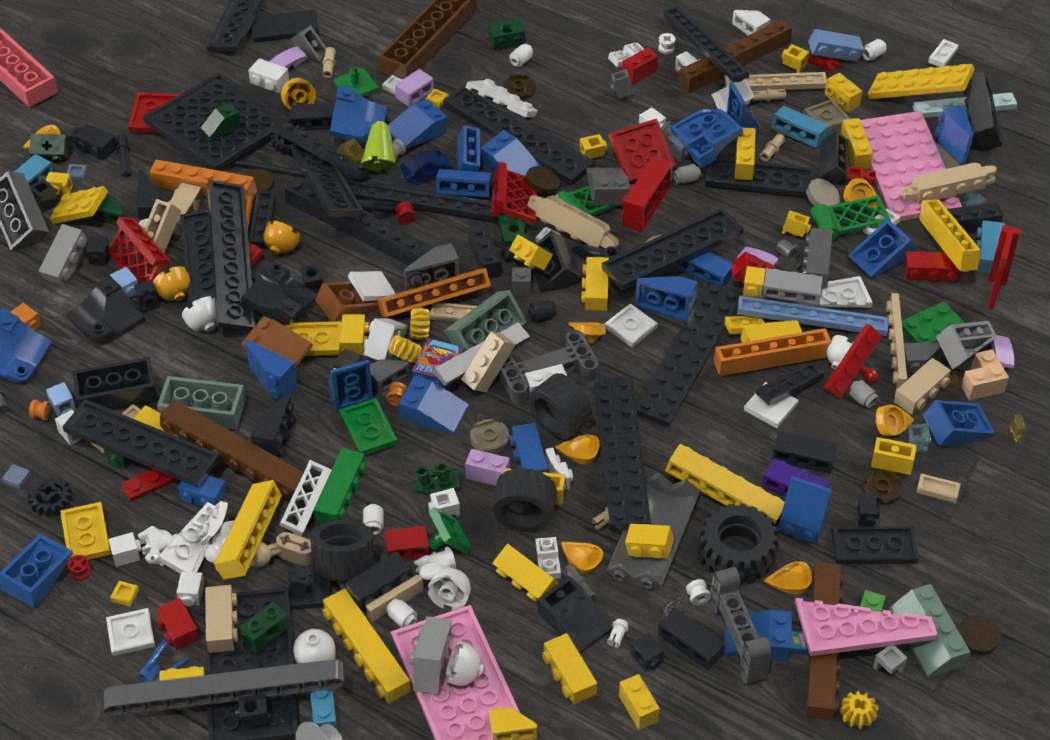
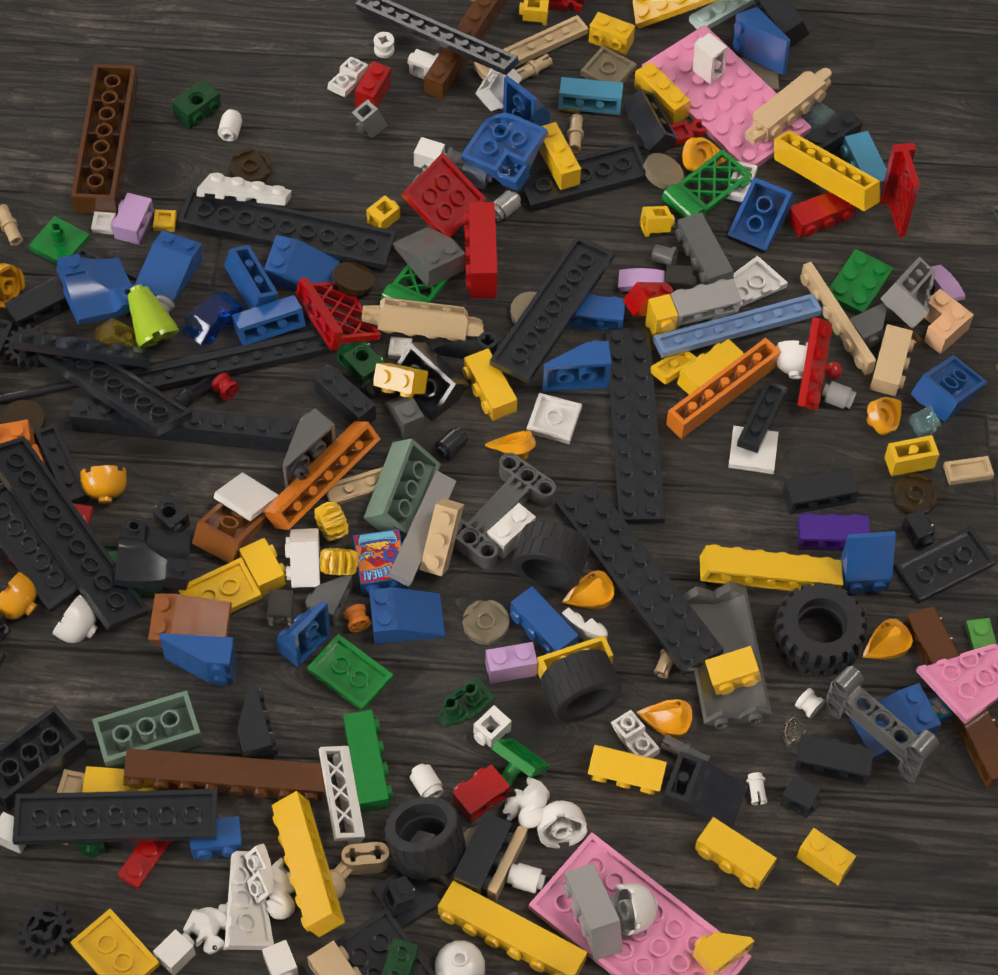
camera: 30 degrees left, 10 degrees up
none -> white brick [693,33,727,84]

